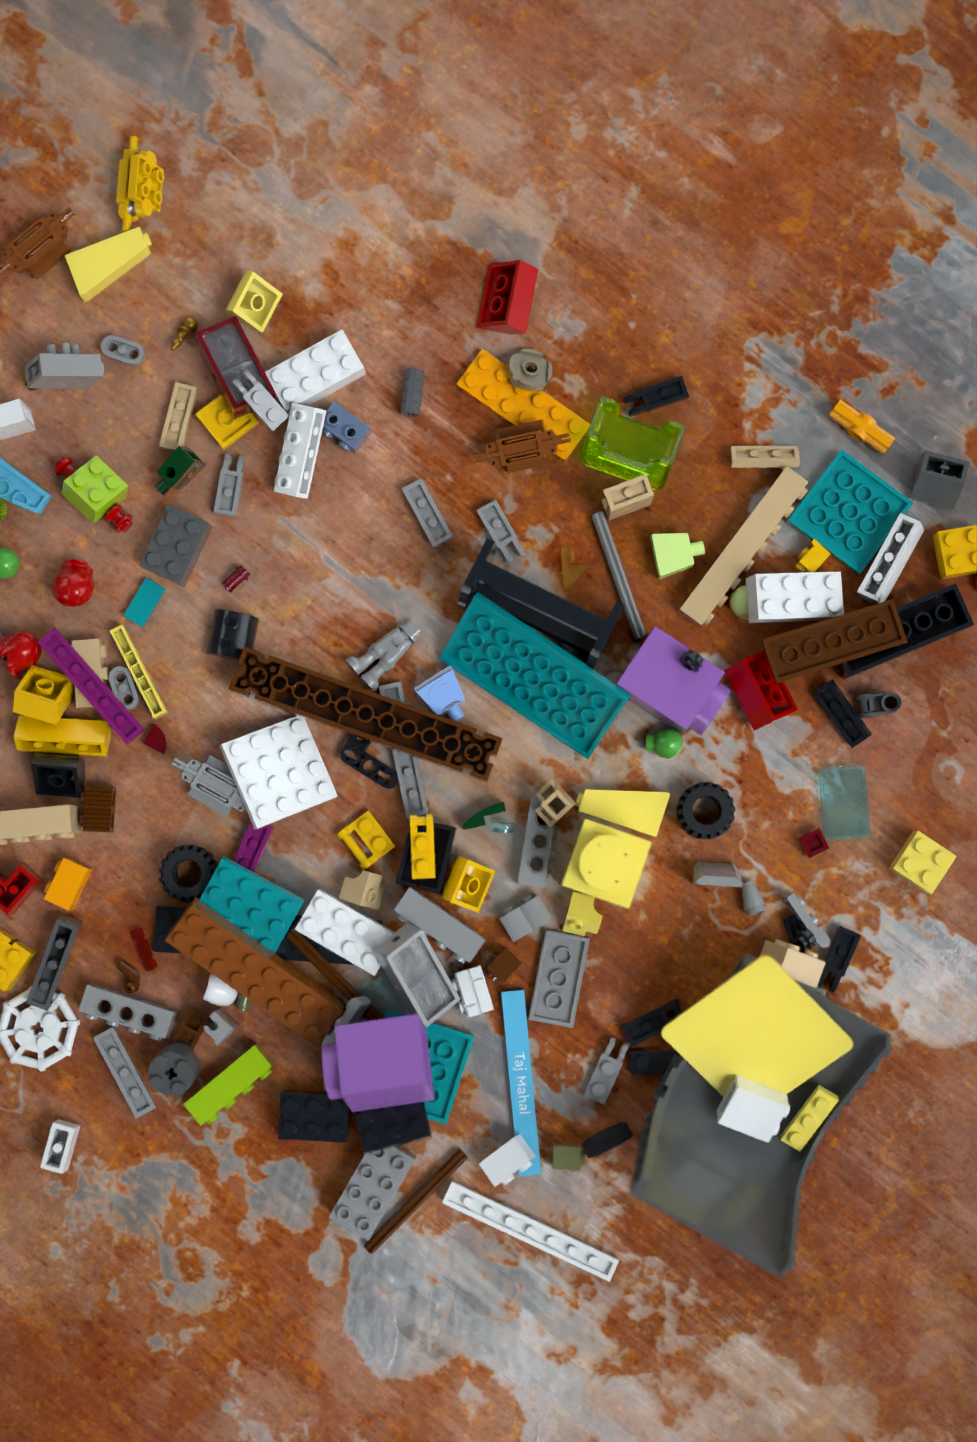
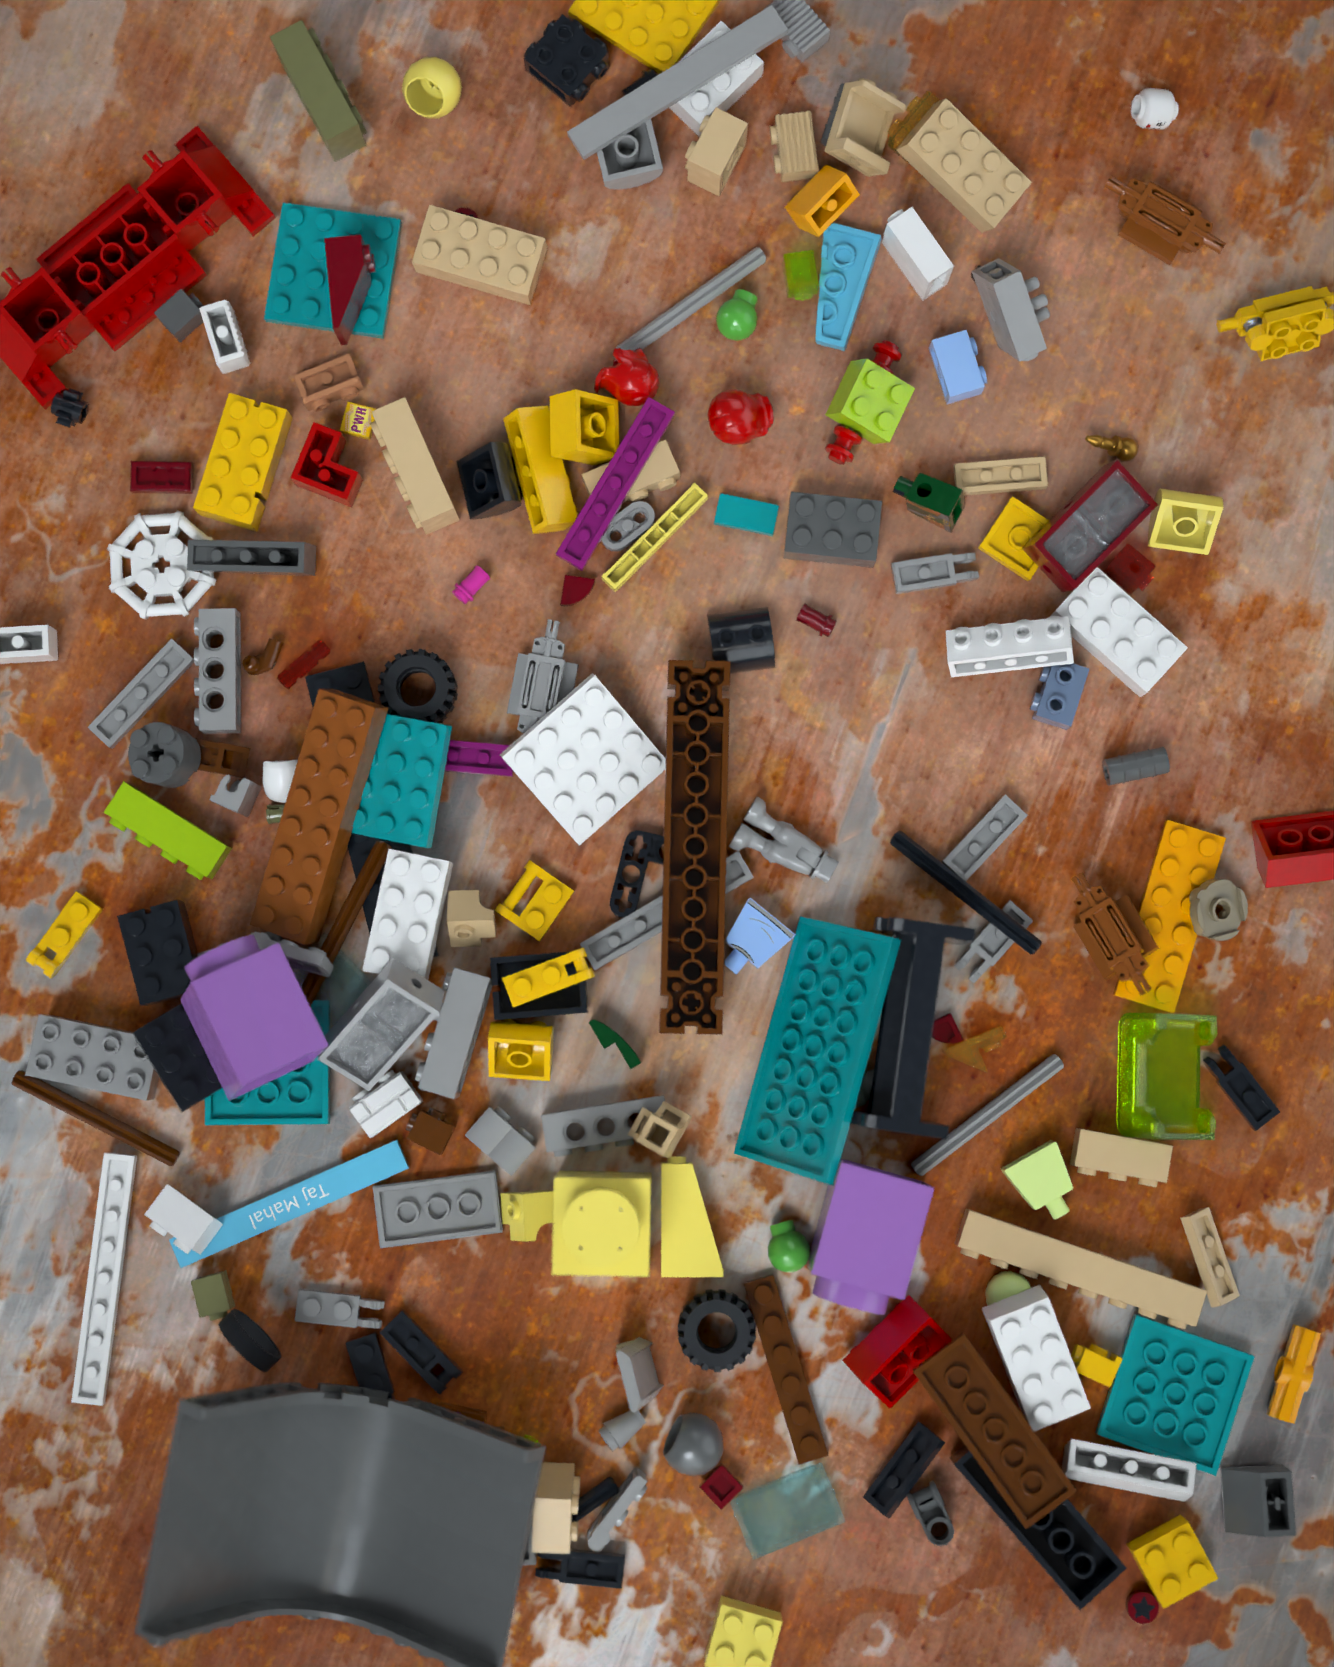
camera: 65 degrees right, 0 degrees up
light orange brick [44,858,93,911] -> none
light yellow slope [65,227,152,302] -> none
reddish brown brick [80,786,116,833] -> none
light grey plate [101,335,145,366] -> none
hinge [231,369,289,431] -> none
clear light blue tile [492,822,515,833] -> none
tan panel [601,474,654,521] -> none
light yellow piece [662,955,853,1097] -> none
black plate [679,650,703,672] -> none
white brick [717,1074,790,1143] -> none
light yellow plate [780,1085,839,1151] -> none
black plate [795,928,816,950] -> none
none -> yellow plate [26,891,103,979]
none -> dark pink pin [452,565,491,604]
none -> dark grey helmet [663,1412,724,1476]
none -> reddish brown plate [743,1274,829,1465]
none -> black axle [890,831,1042,955]
none -> light blue brick [929,330,987,404]
none -> dark red tile [932,1013,964,1044]
none -> tan brick [1070,1128,1173,1187]
none -> clear red brick [1103,543,1156,594]

